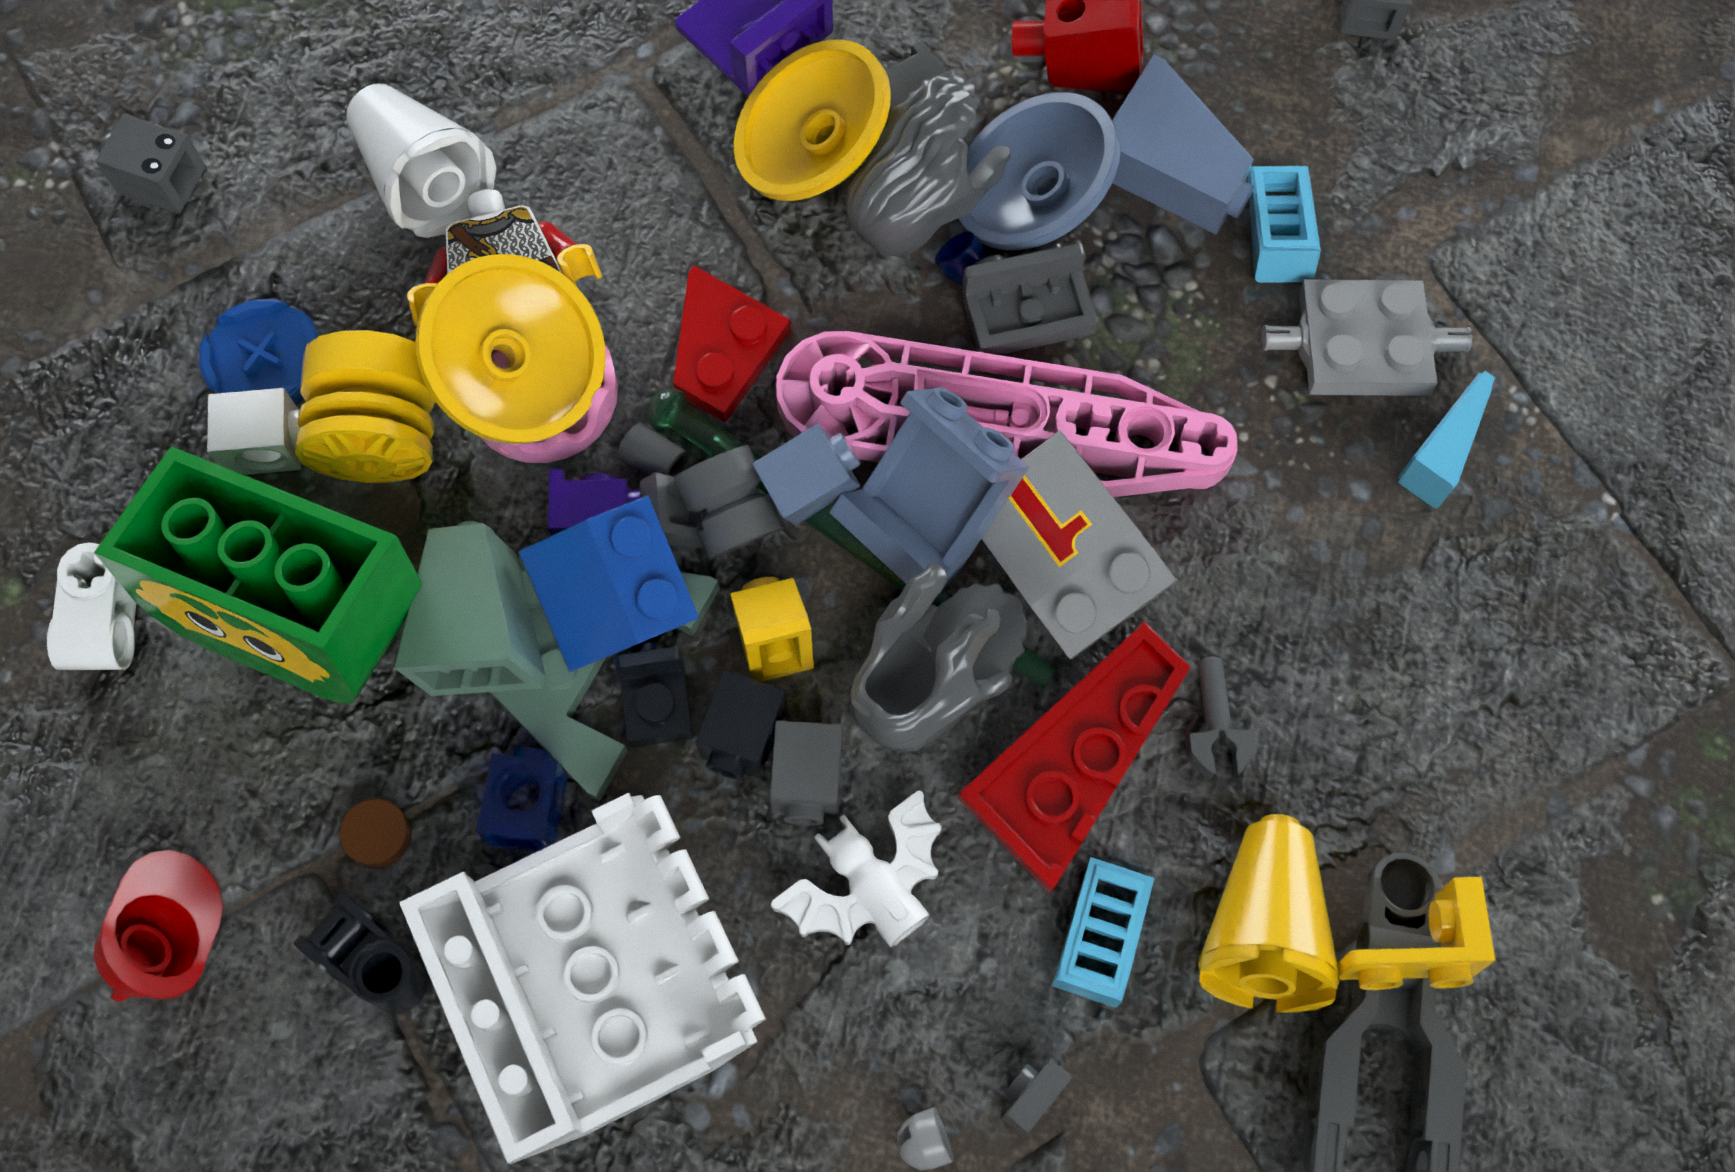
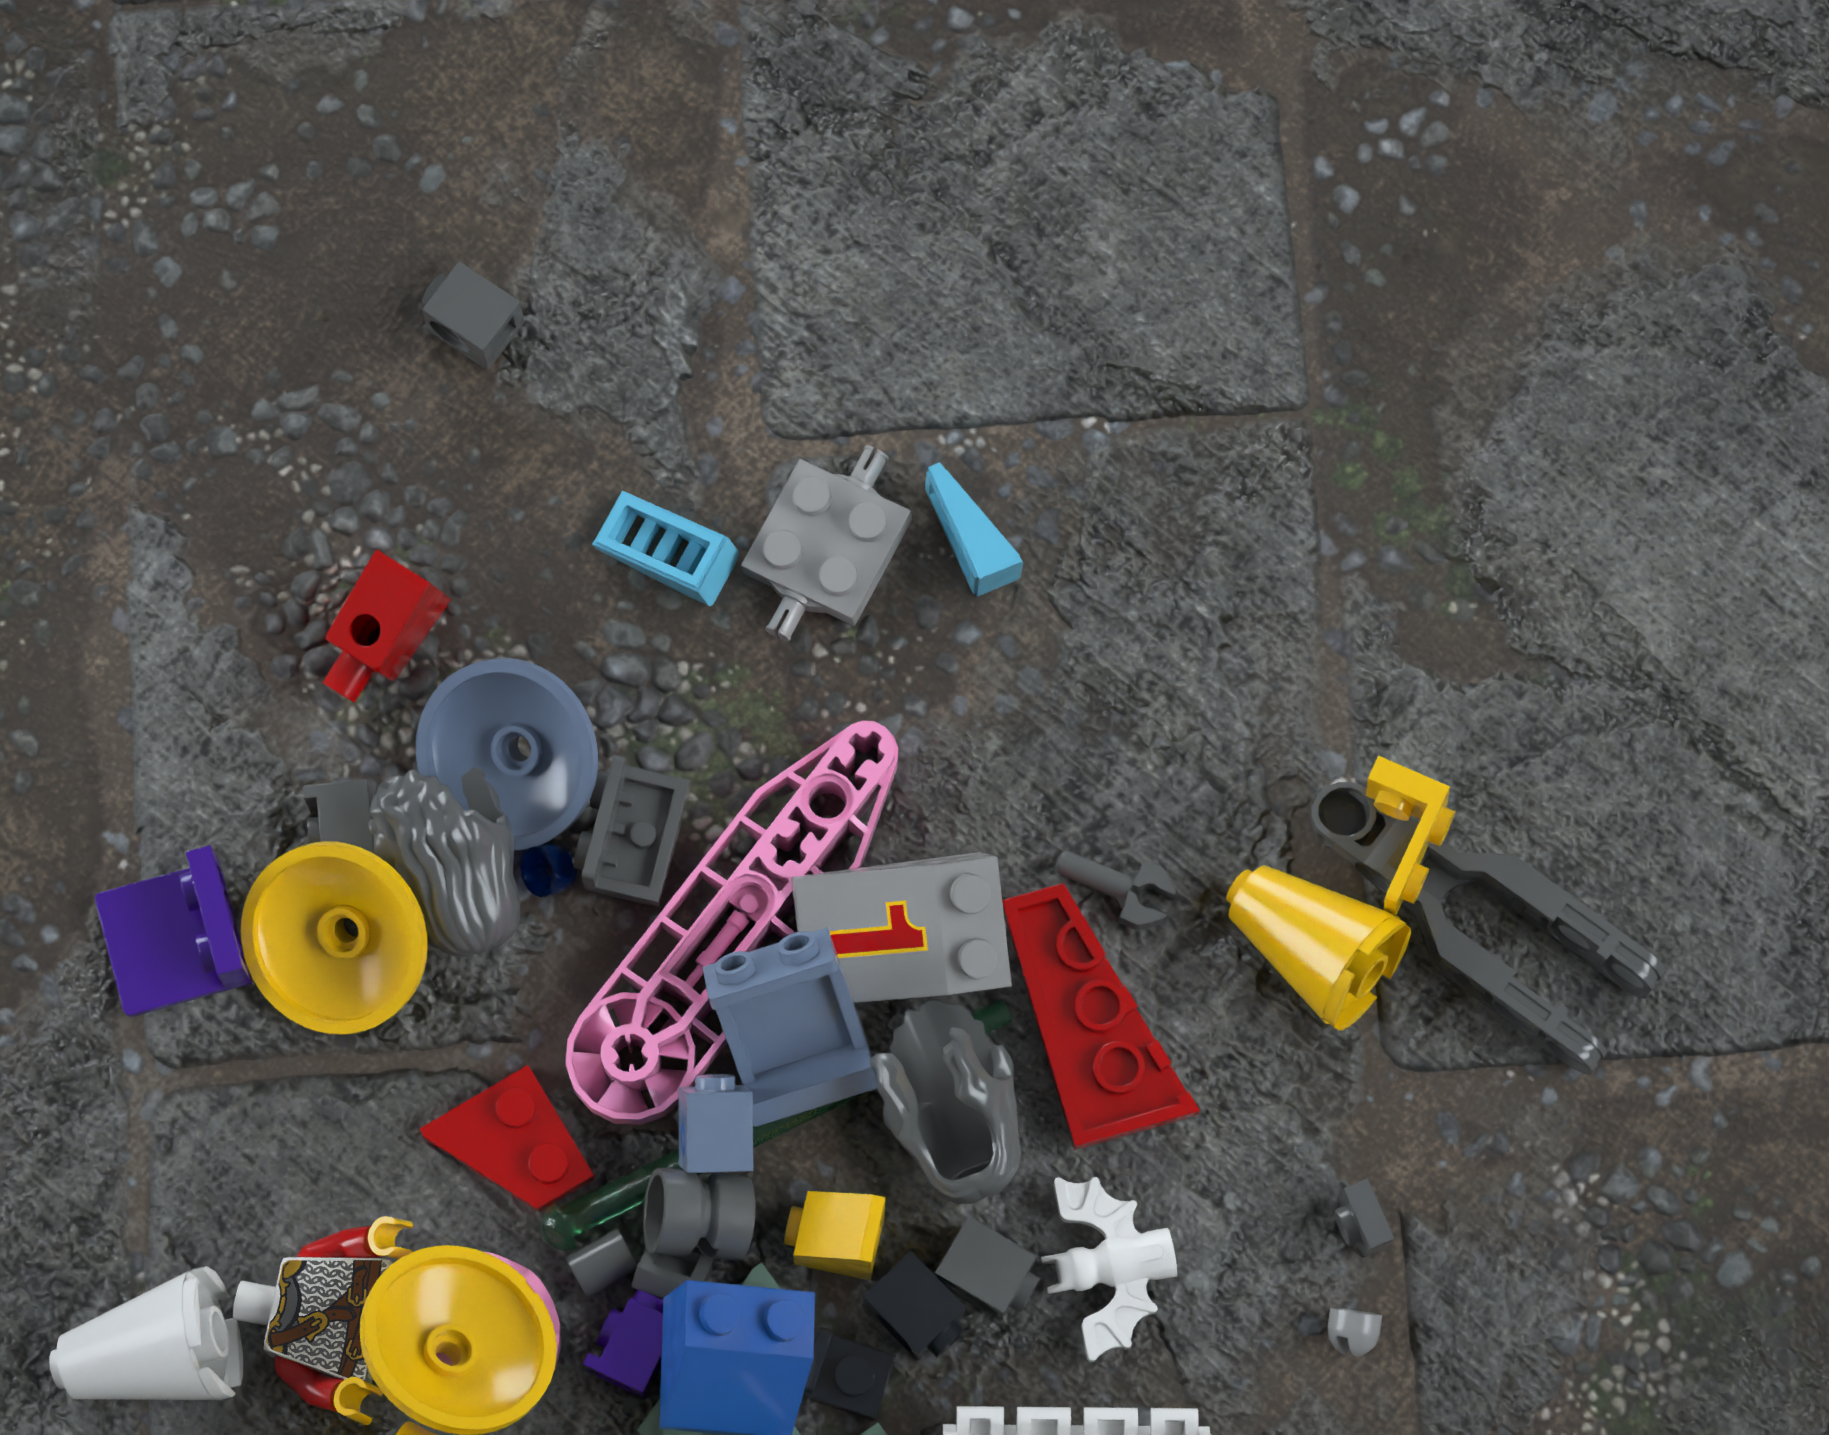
camera: 65 degrees left, 5 degrees up
medium azure slope [1051,857,1154,1008] -> none
sand blue slope [1112,54,1254,235] -> none

